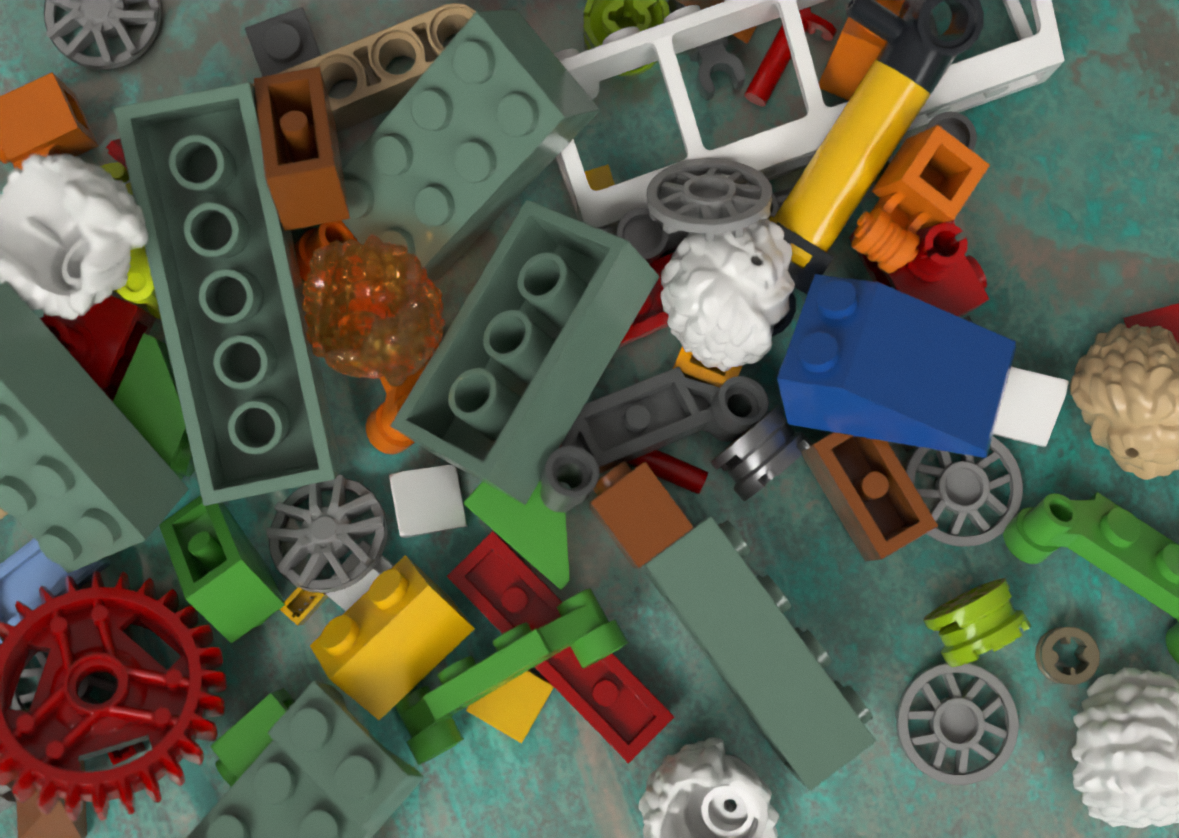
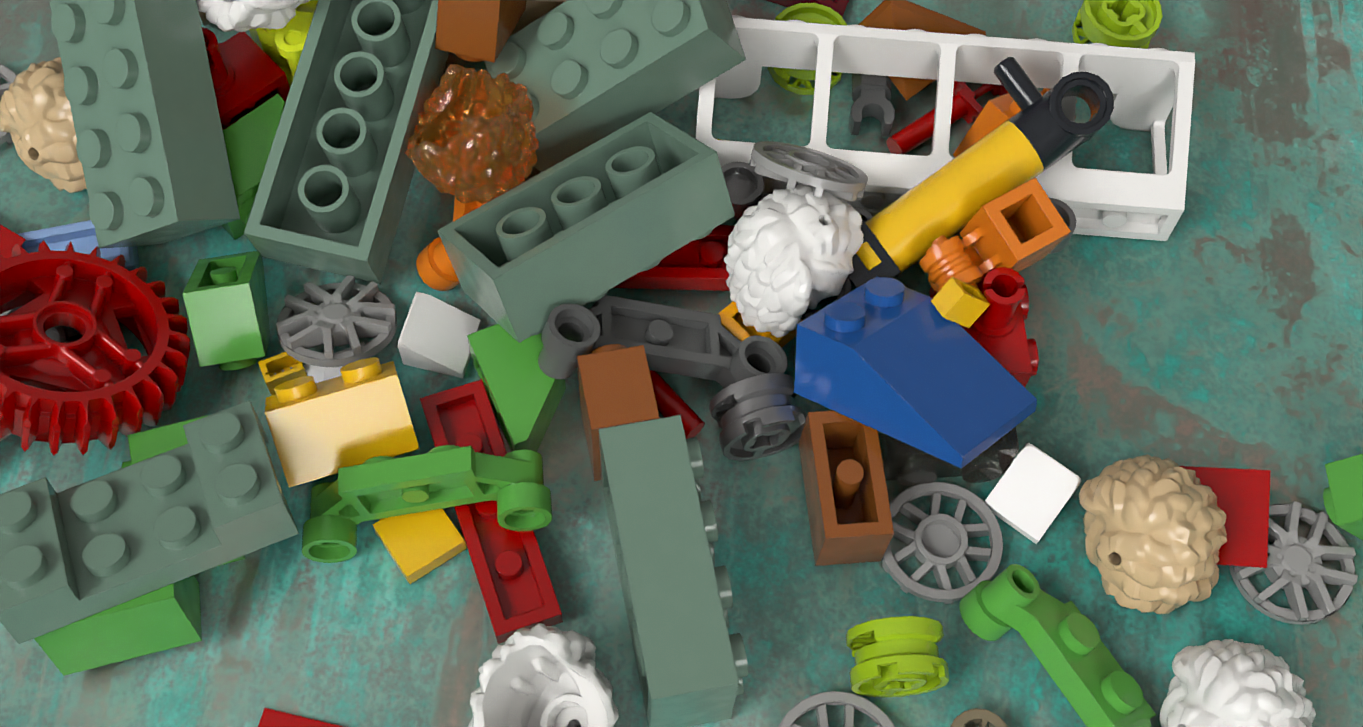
camera: 25 degrees right, 20 degrees down
none -> yellow piece [931,277,990,328]

